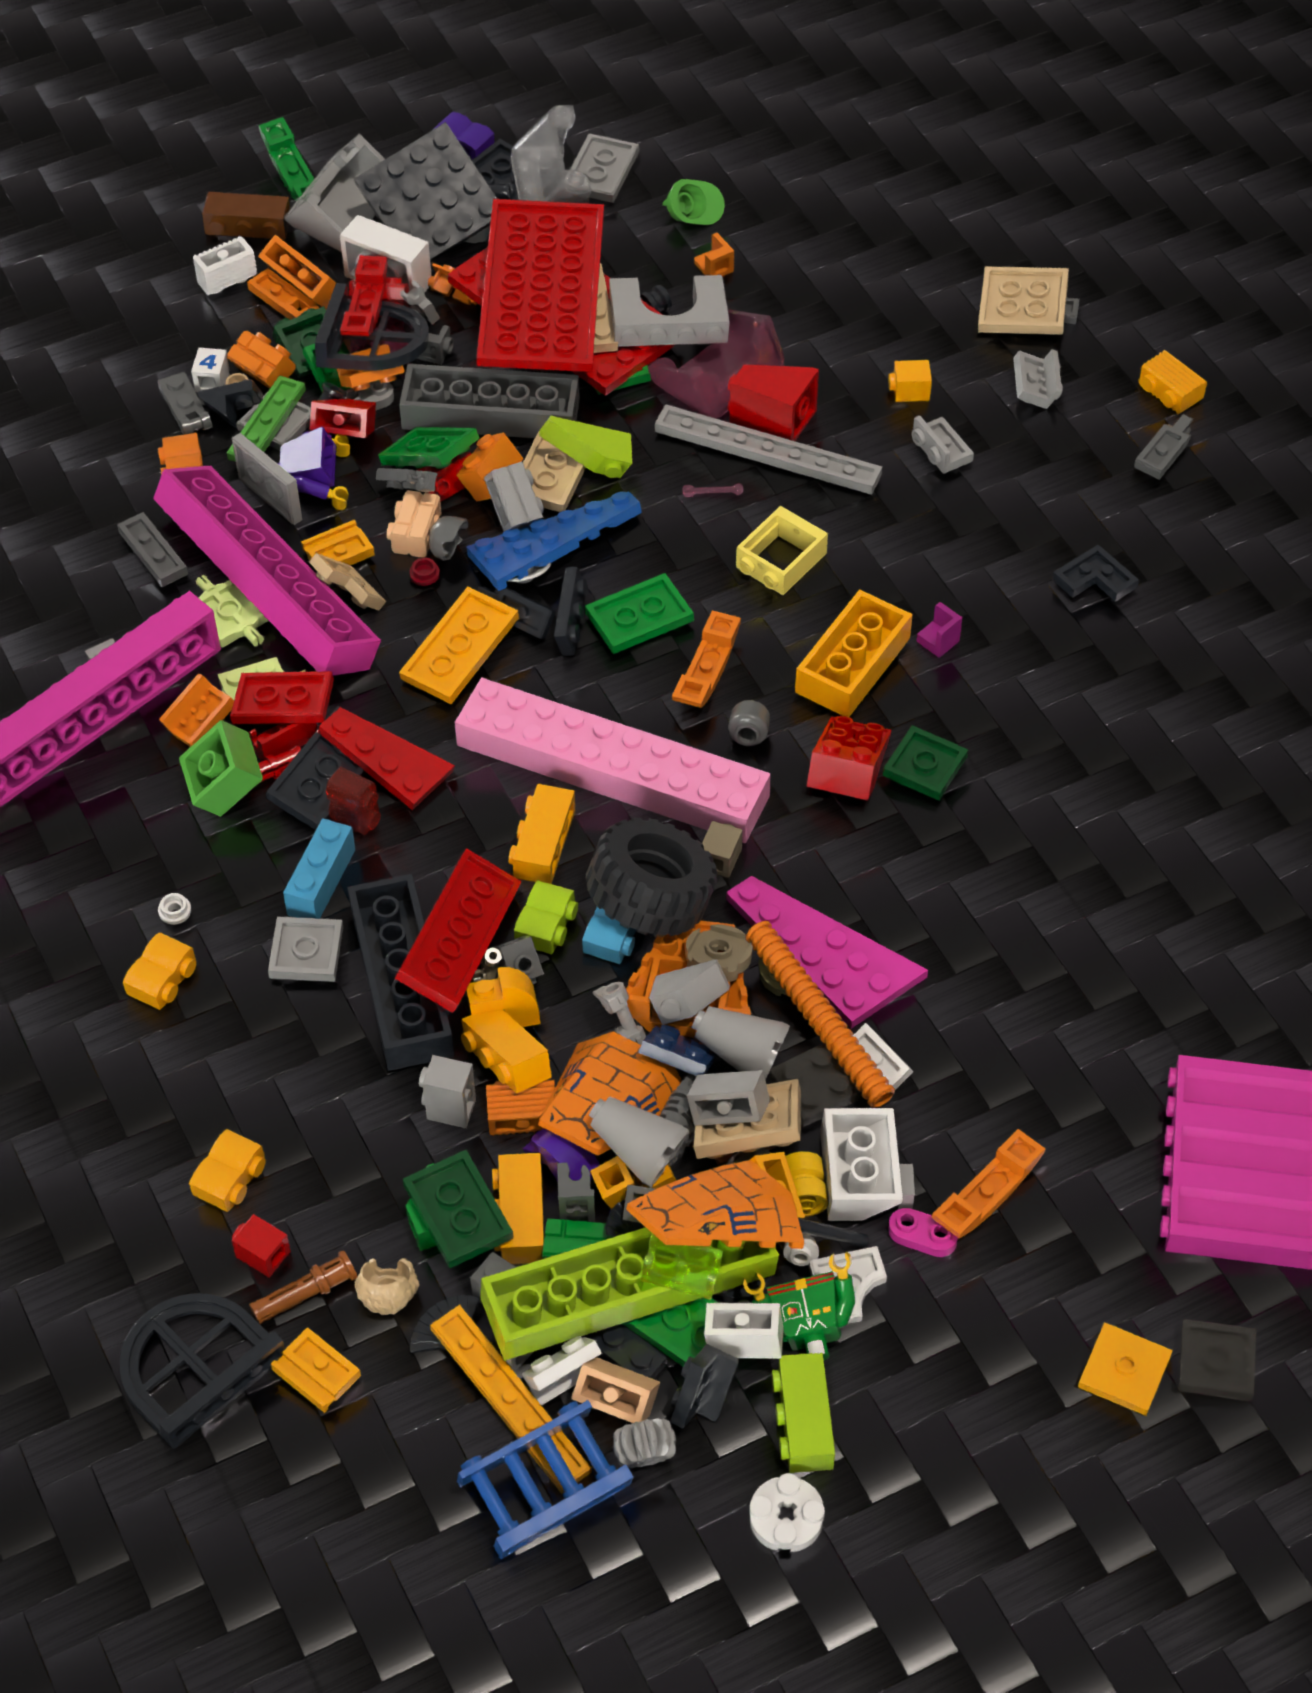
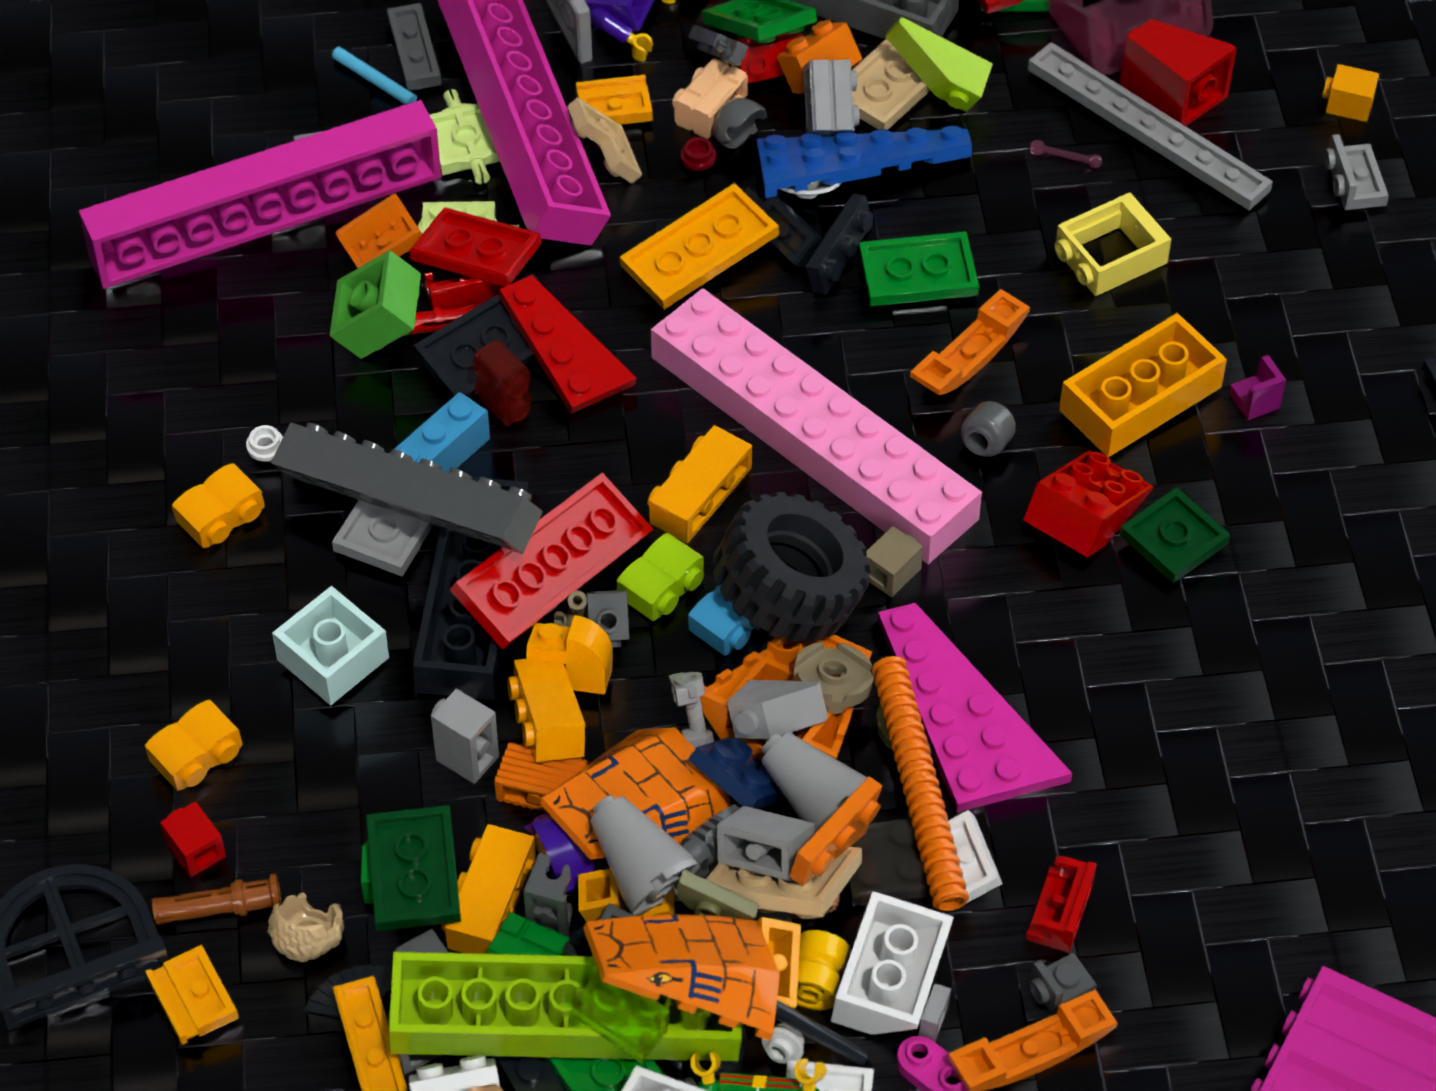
camera: 20 degrees right, 0 degrees up
none -> dark grey brick [271,422,543,554]
none -> light aqua brick [272,586,389,705]
none -> medium azure bar [332,47,417,105]
none -> olive plate [676,870,759,920]
none -> orange wing [789,777,882,886]
none -> red hinge [1026,856,1097,953]
none -> dark grey bracket [1029,953,1097,1015]

